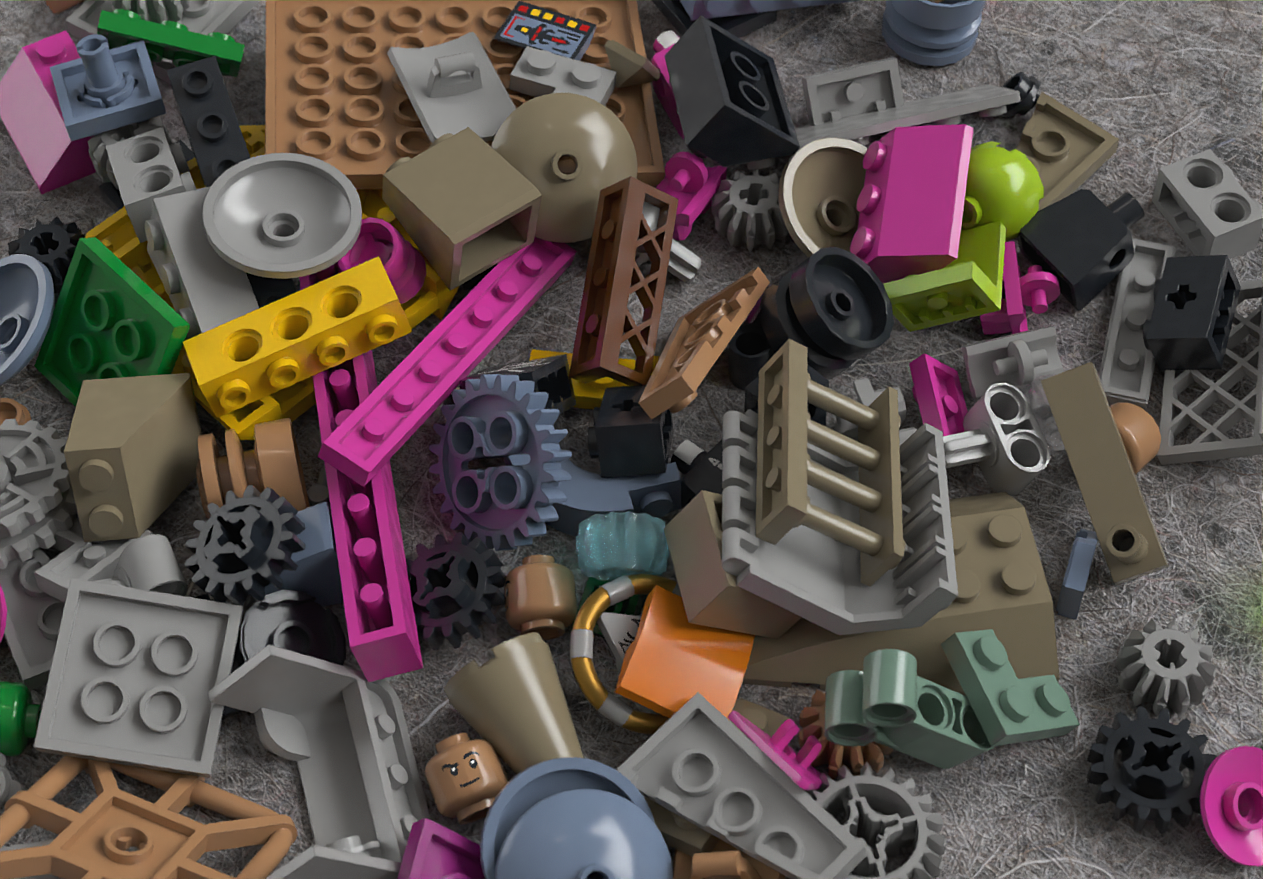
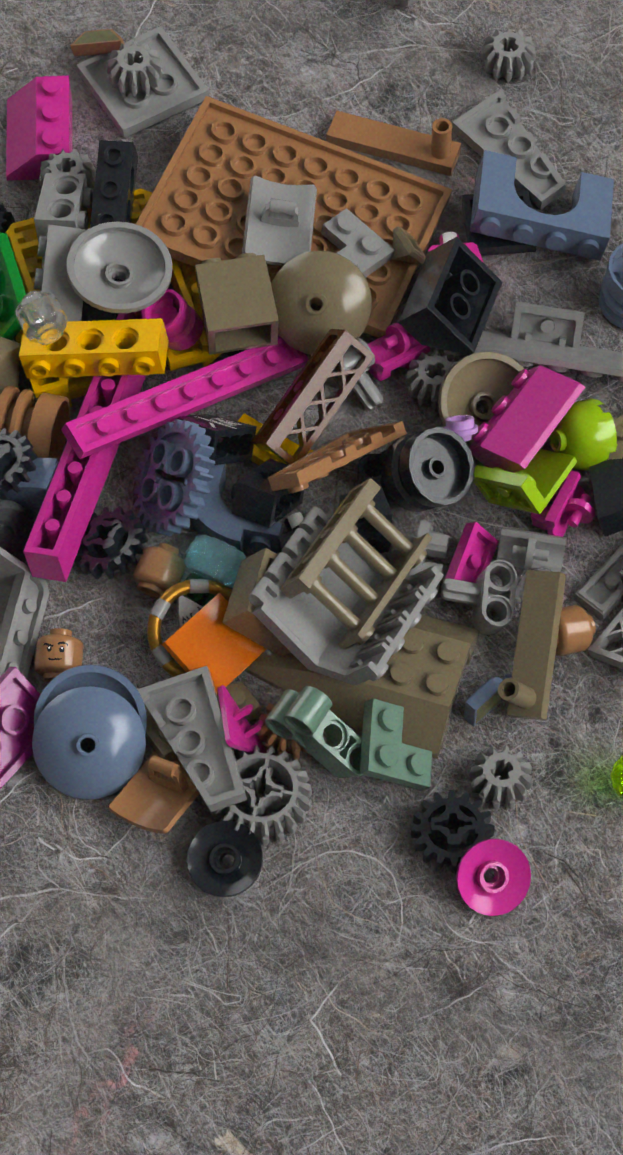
camera: 25 degrees right, 5 degrees up
sand blue plate [50,34,167,141] -> none
green wing [97,9,245,77] -> none
dark tan cone [444,632,584,775] -> none
piece [493,0,597,61] -> none
none -> clear head [16,291,68,345]
none -> lavender plate [443,415,478,441]

